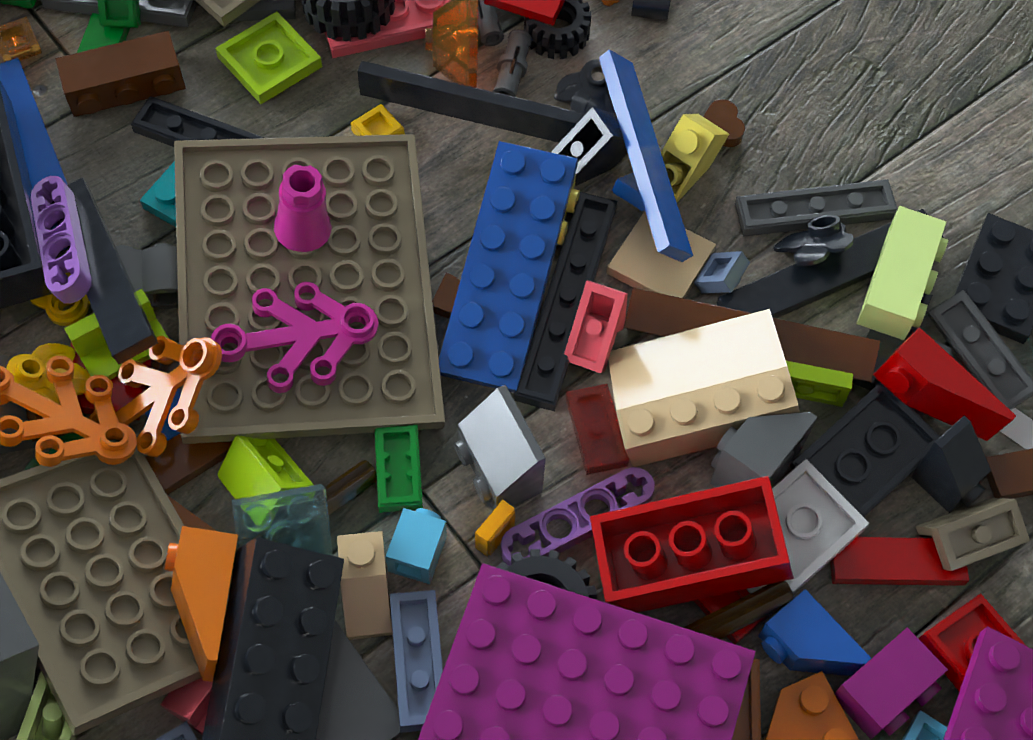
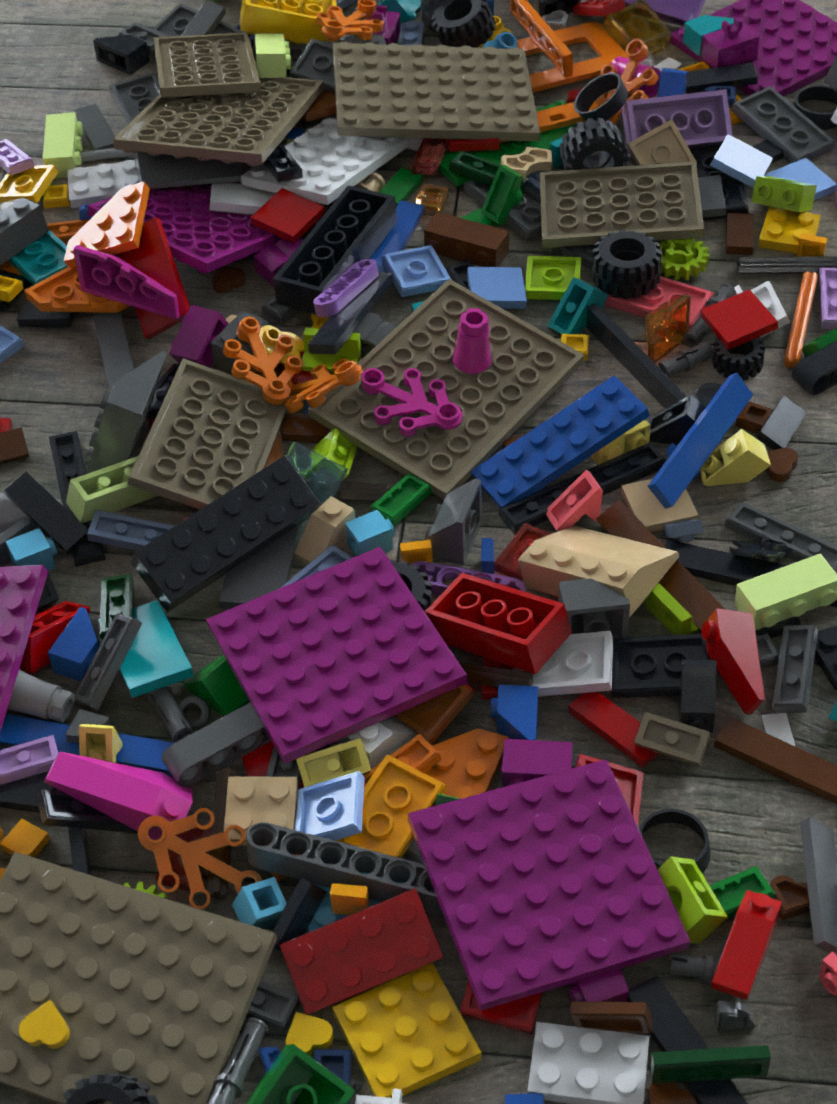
camera: 50 degrees right, 15 degrees down
orange slope [164,526,238,682] -> none
none -> light blue tile [382,245,451,297]
none -> medium blue tile [467,267,527,309]
none -> blue tile [481,538,494,574]
none -> teal slope [547,277,609,334]
none -> reddish brown tile [735,401,773,434]
none -> tile [756,395,807,450]

